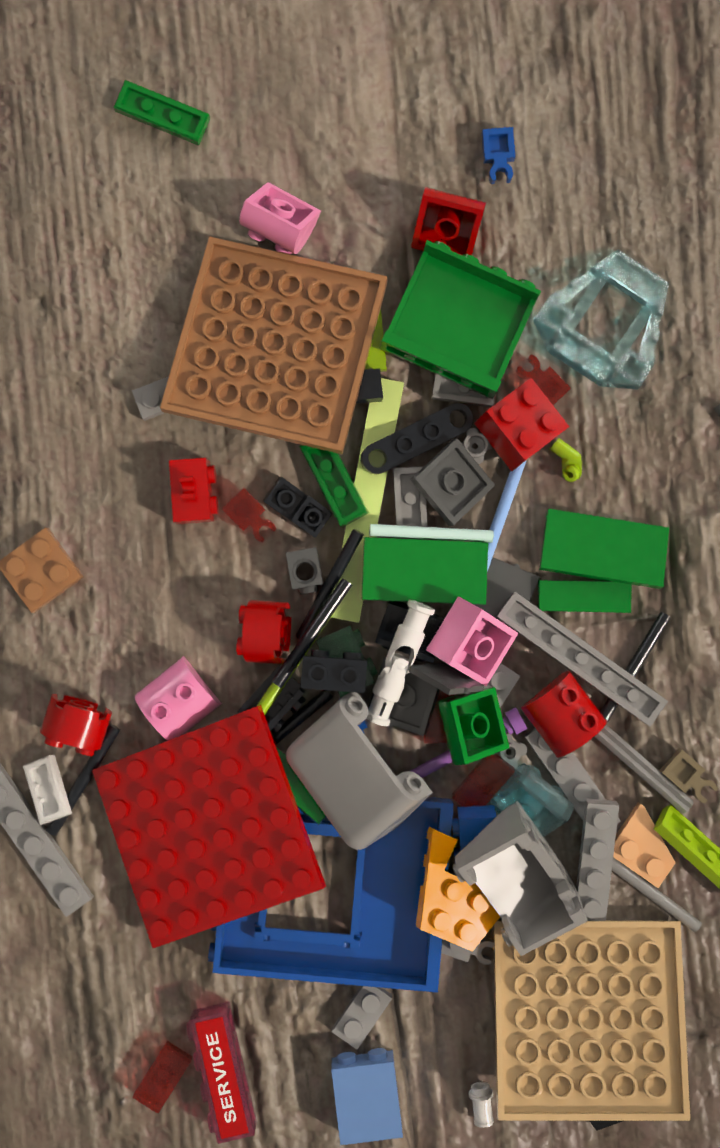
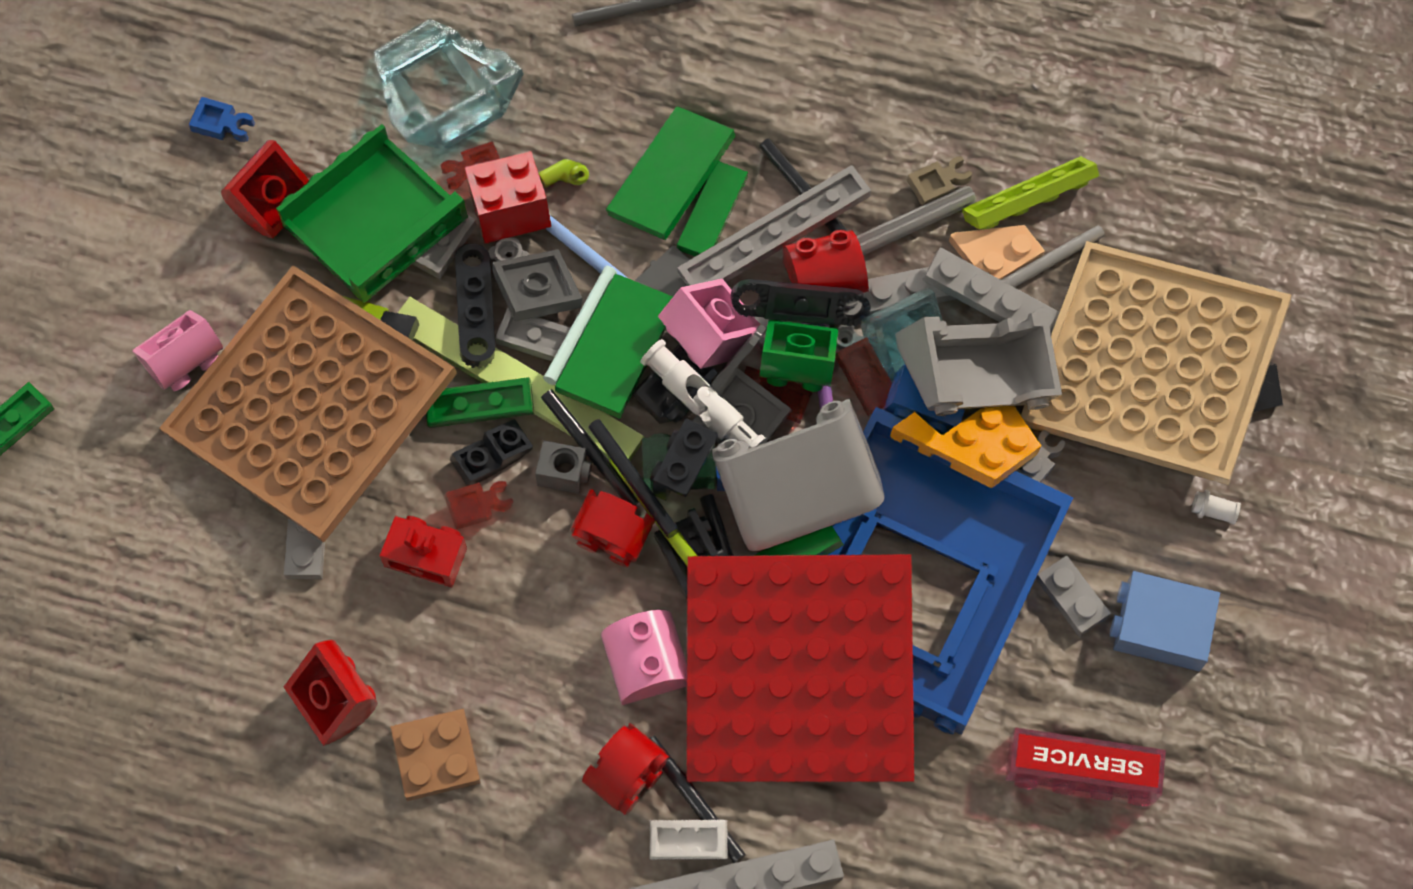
camera: 70 degrees left, 20 degrees down
clear red plate [132,1041,193,1114] -> none
none -> red brick [283,640,377,746]
none -> black plate [730,279,871,327]

